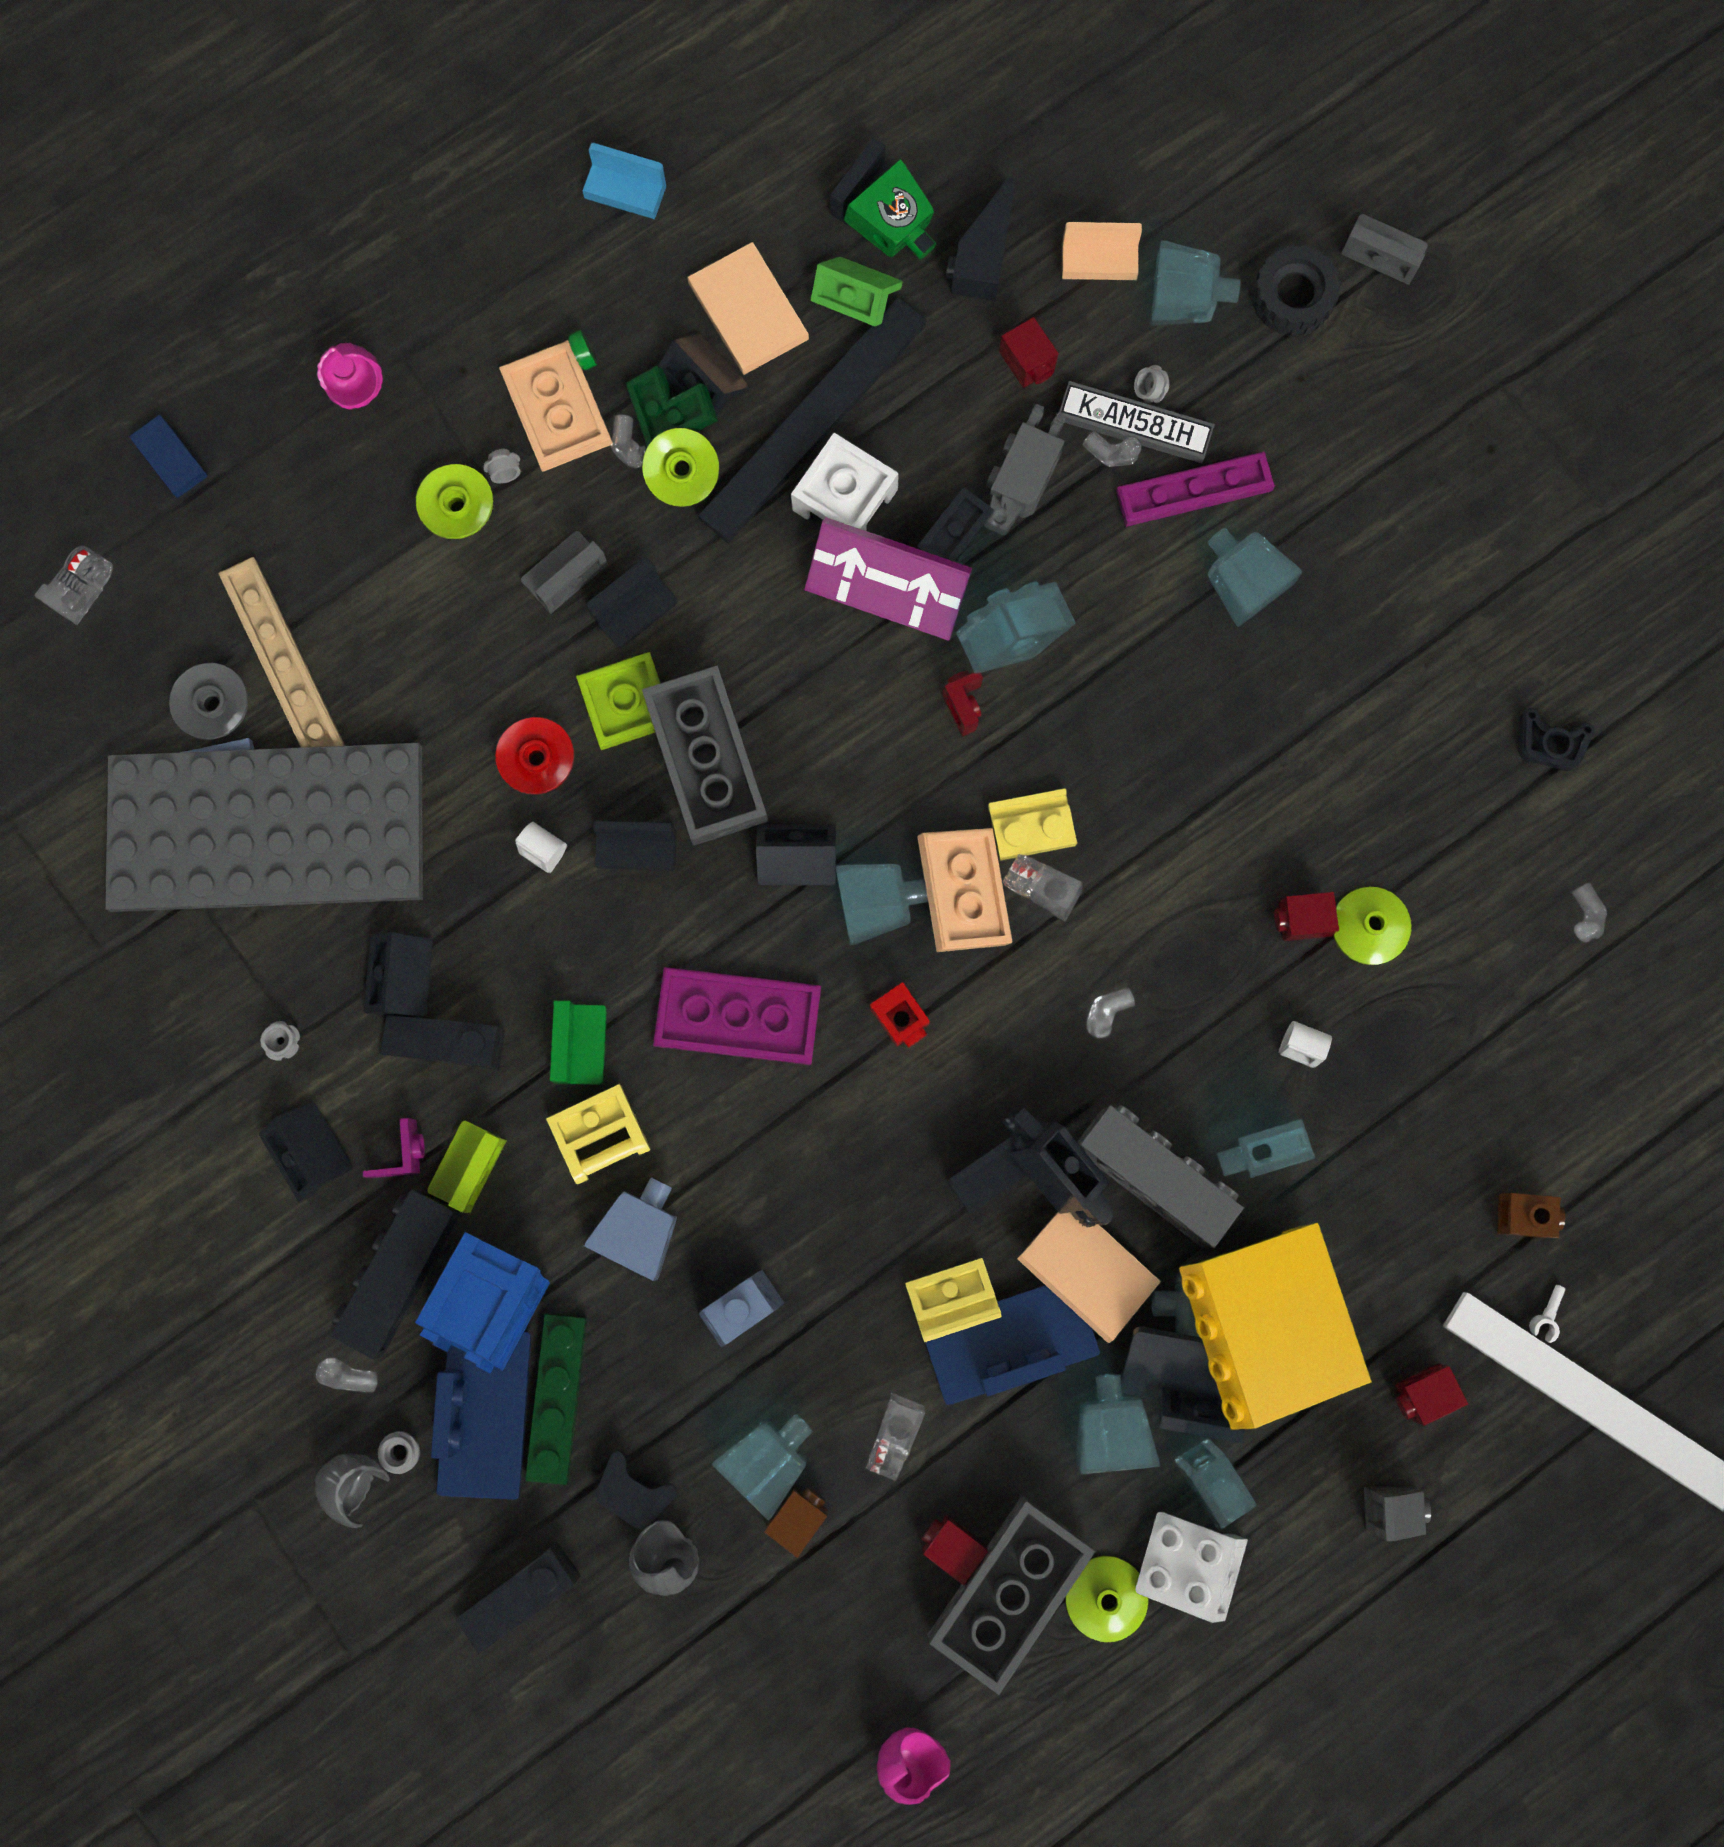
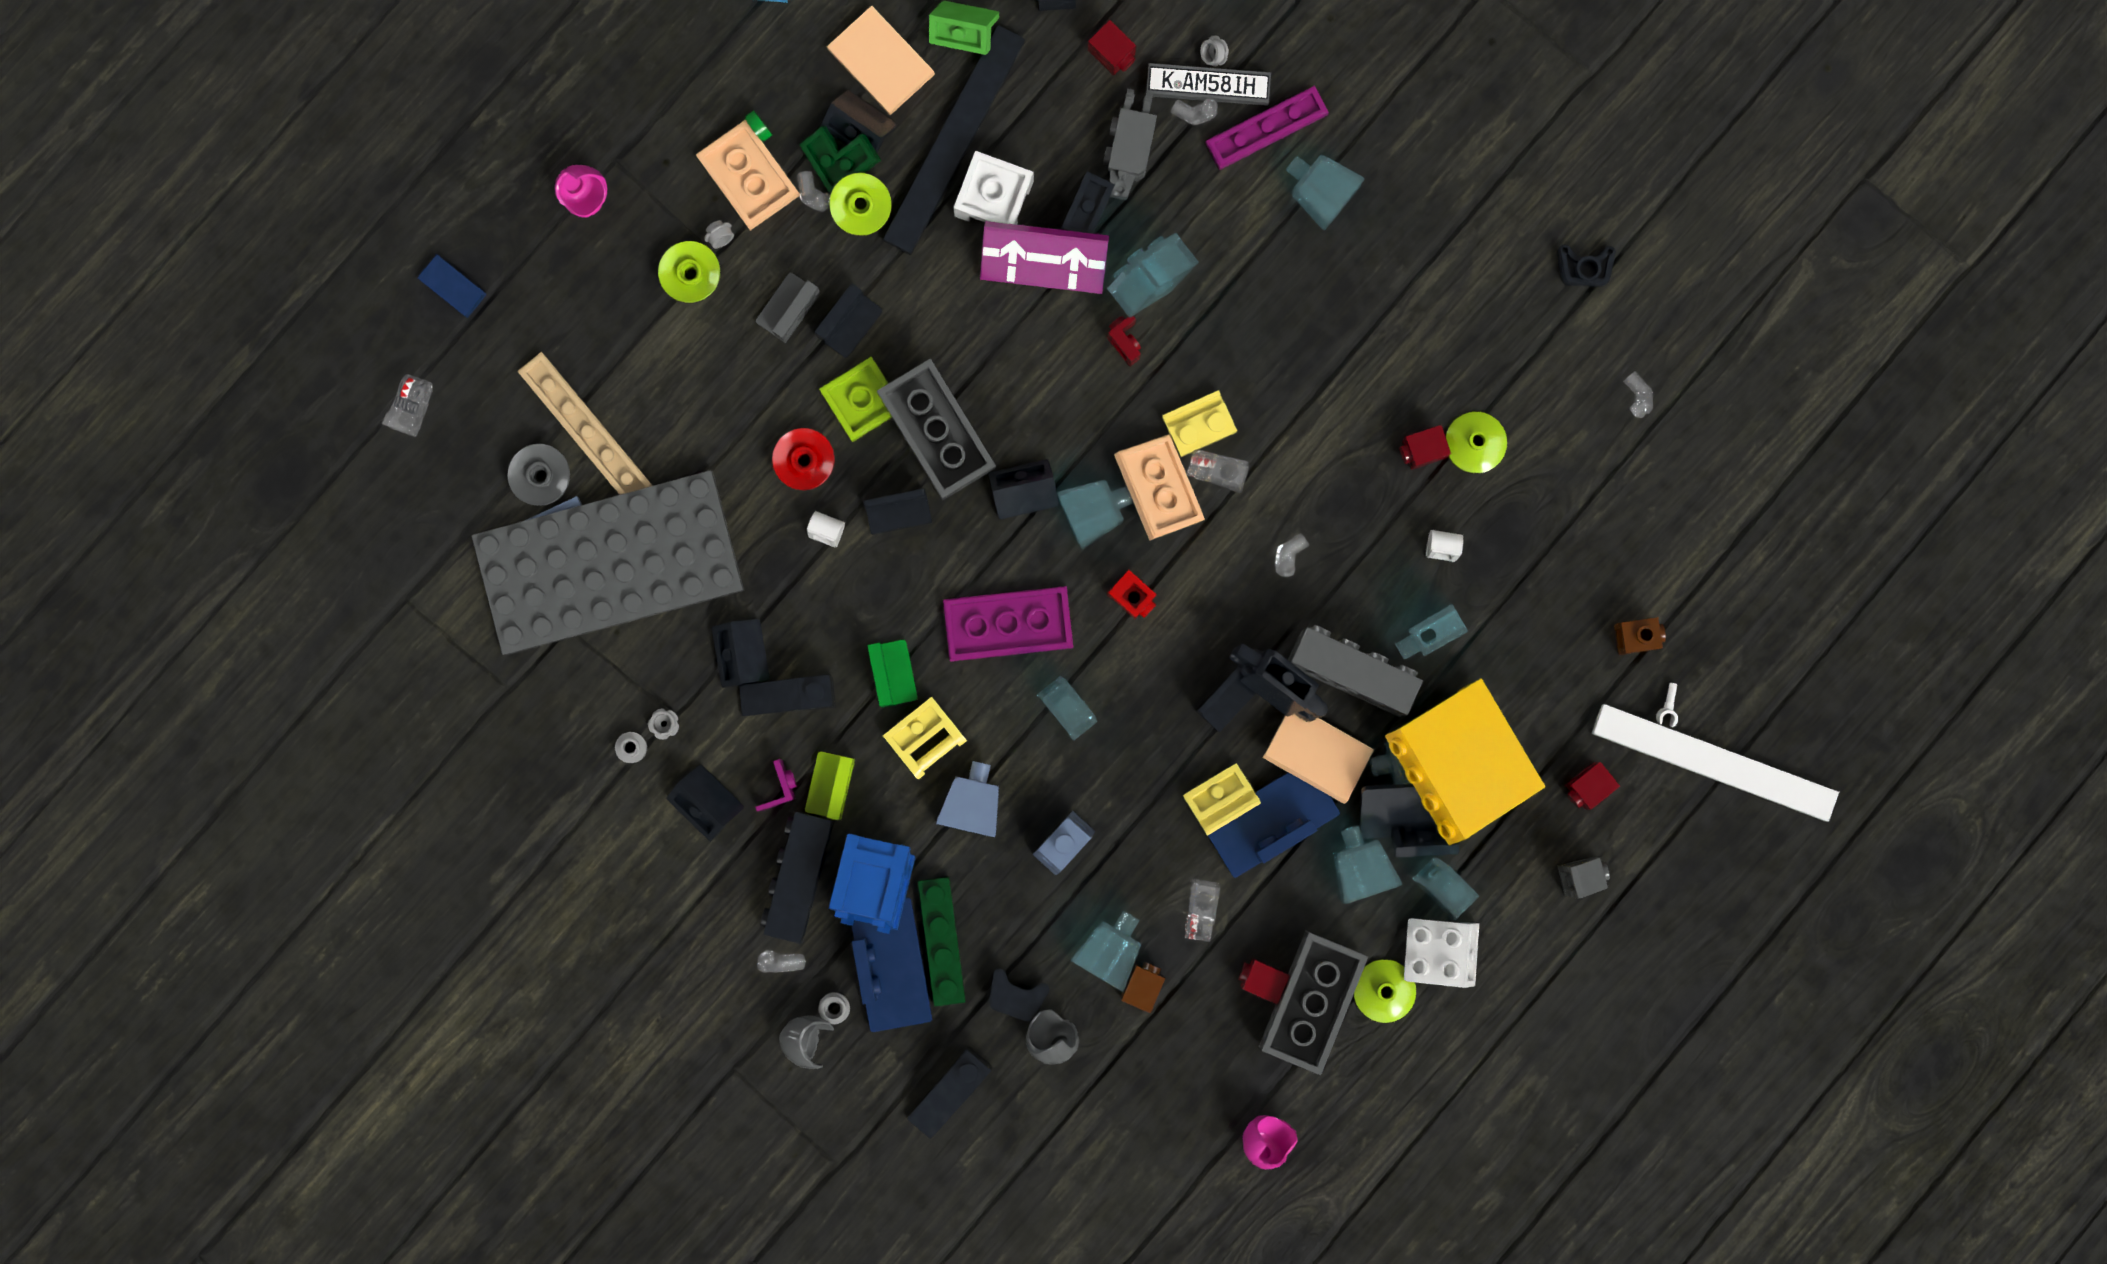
camera: 15 degrees left, 5 degrees up
none -> light grey plate [615,732,647,763]
none -> clear light blue torso [1037,675,1097,741]

